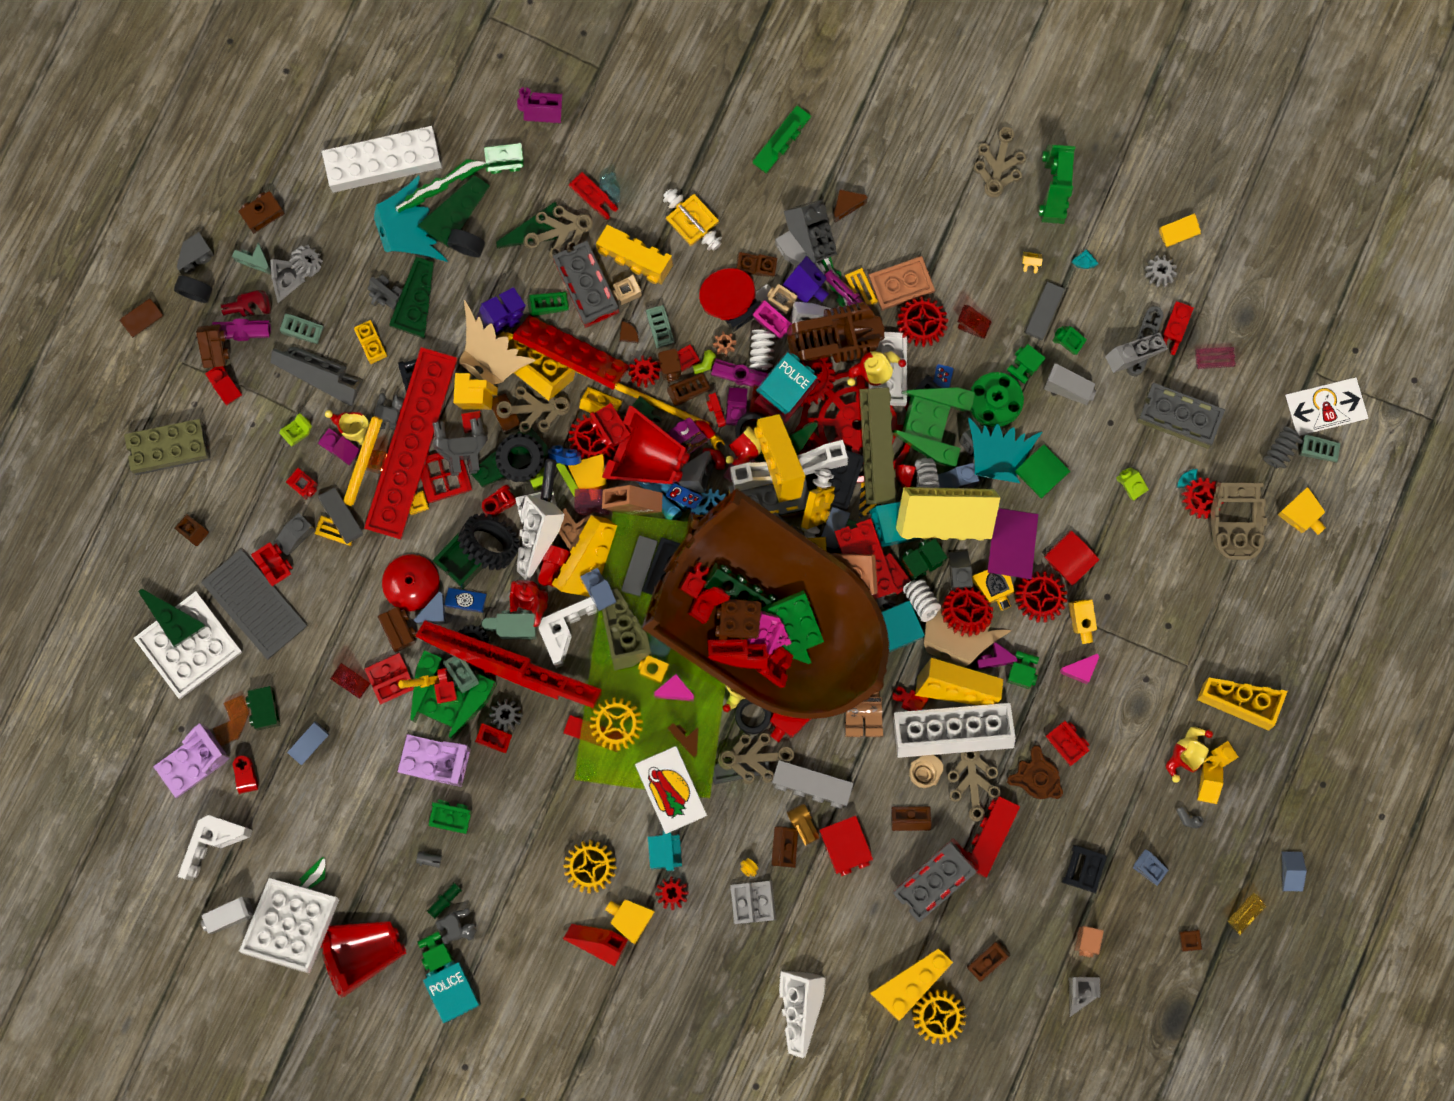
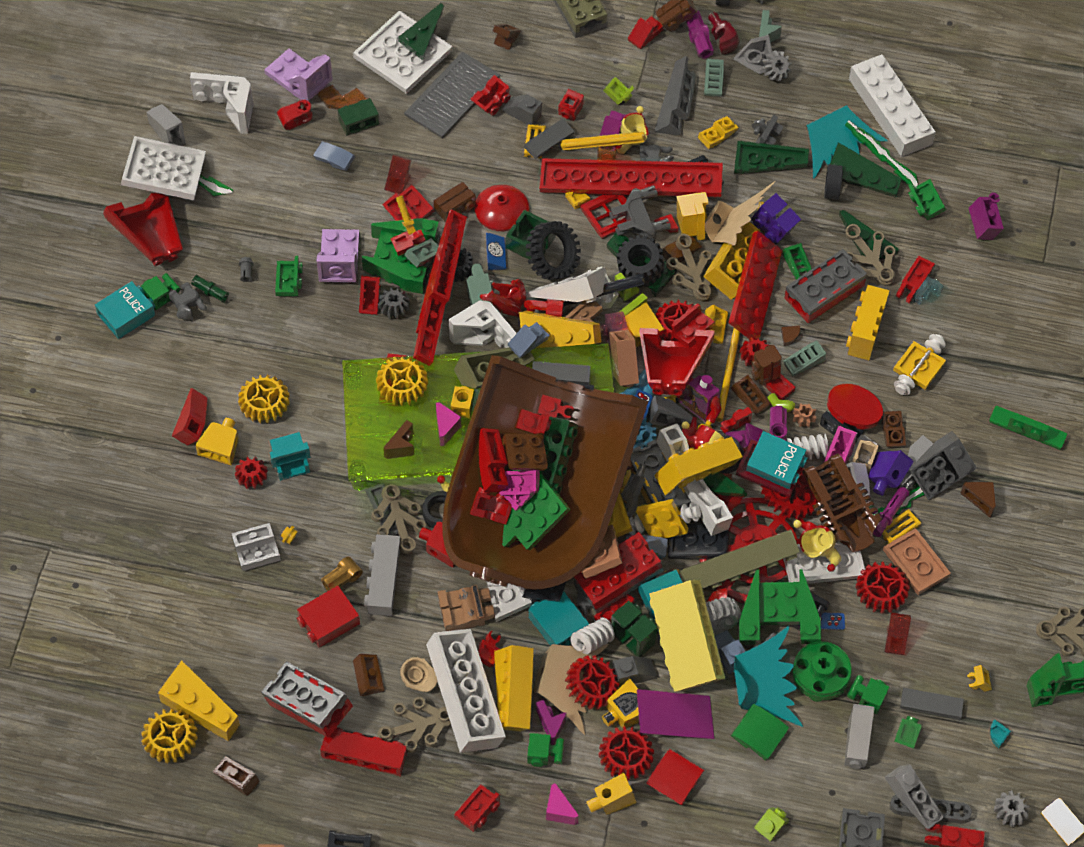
camera: 75 degrees right, 20 degrees down
reddish brown brick [238,191,285,234] -> none
sand blue slope [414,591,446,625] -> none
red piece [482,484,516,518] -> none
blue plate [548,445,581,465] -> none
tan window [611,275,642,305] -> none
dark green plate [632,396,662,421] -> none
sticker [635,746,707,834] -> none
reddish brown slope [772,827,798,868] -> none
white wedge [779,971,825,1058] -> none
reddish brown tile [1007,746,1063,799] -> none

